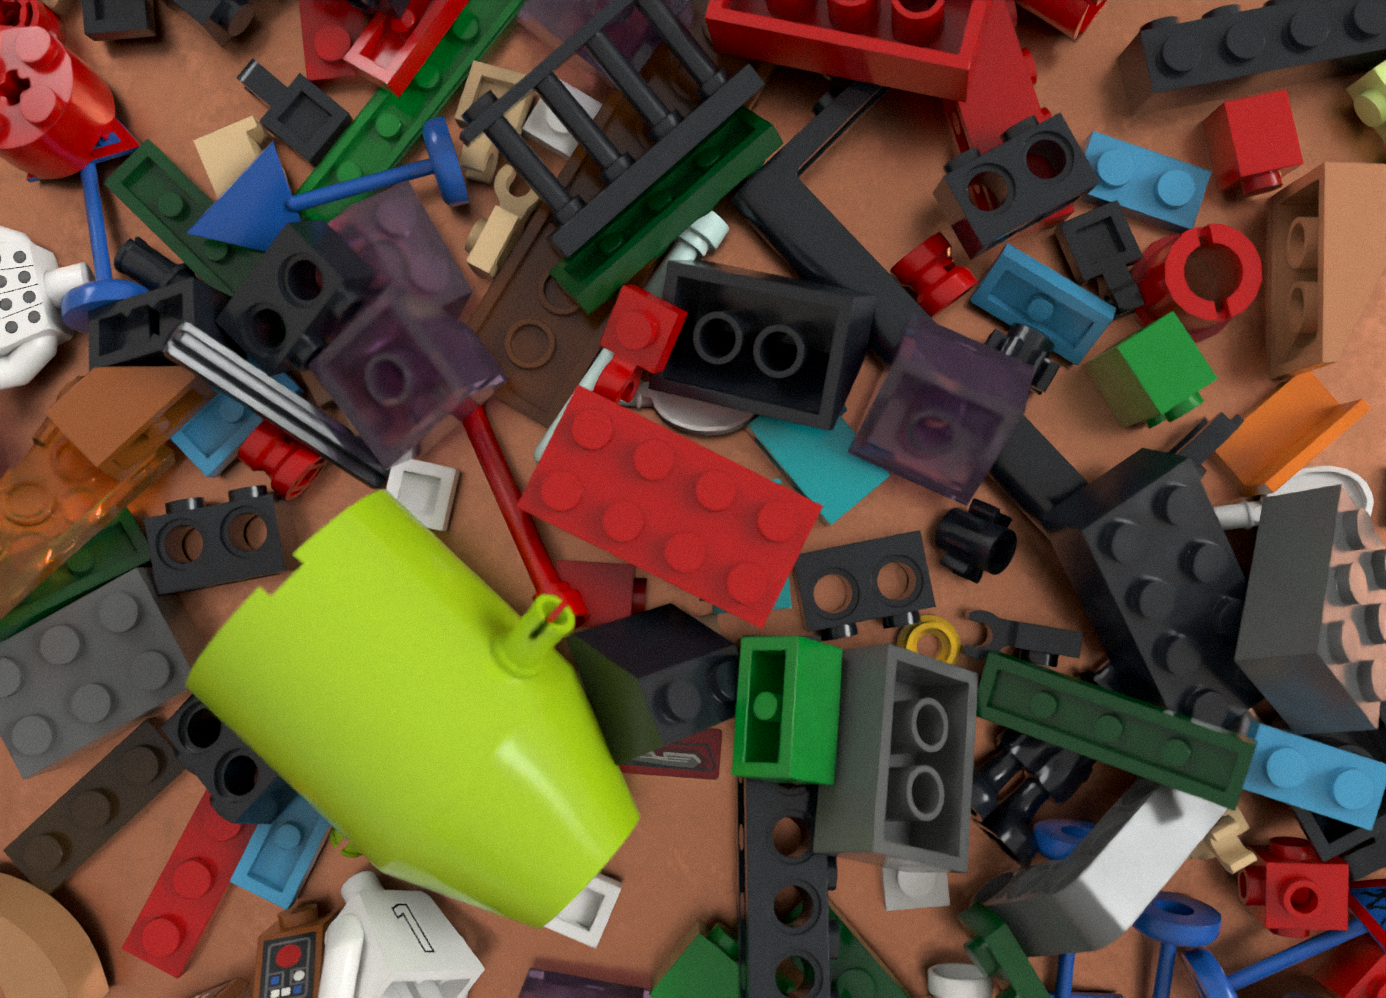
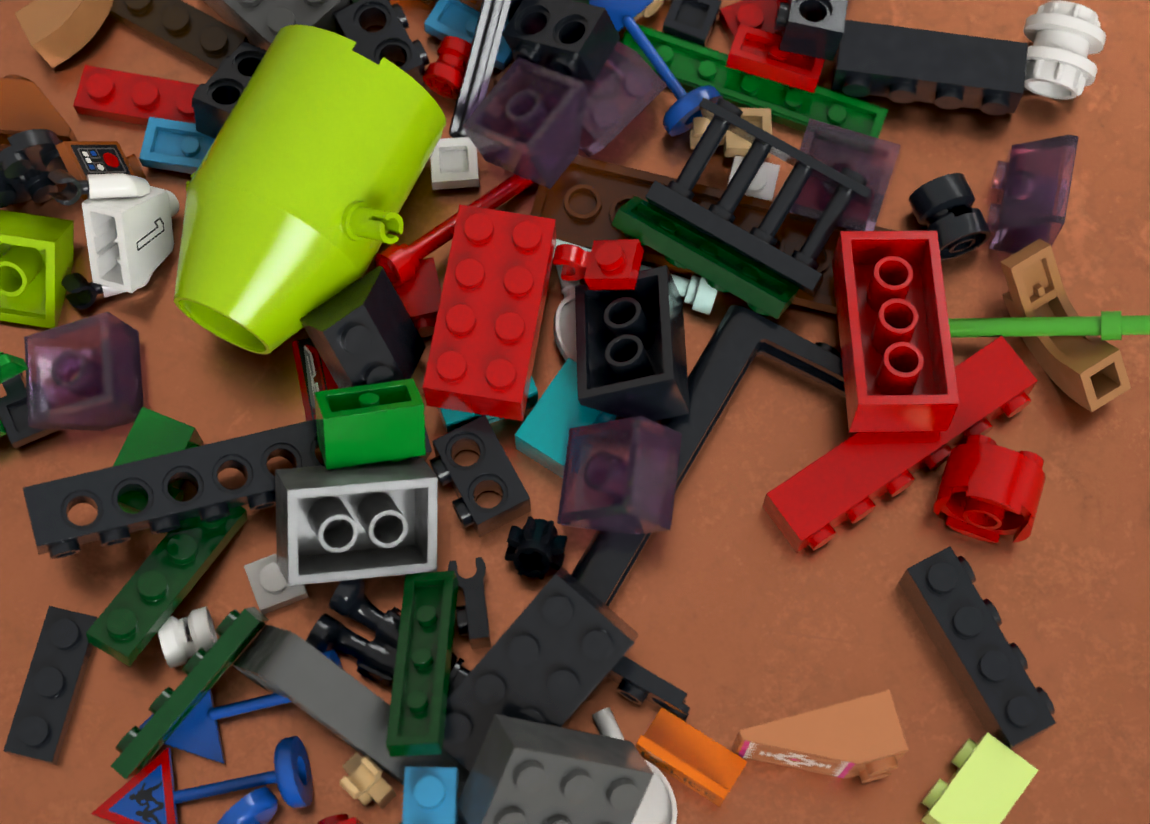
camera: 75 degrees right, 15 degrees down
tan plate [465,164,542,283] -> none
white plate [544,873,623,949] -> none
red wheel [890,231,979,318] -> none
yellow plate [896,615,961,666] -> none
black brick [933,112,1100,260] -> none
dark azure plate [970,243,1116,366] -> none
black gear [976,323,1060,402] -> none
black plate [1054,200,1144,322] -> none
dark azure plate [1081,131,1212,233] -> none
green brick [1082,311,1218,429] -> none
red piece [1130,224,1262,344] -> none
red brick [1202,89,1304,197] -> none

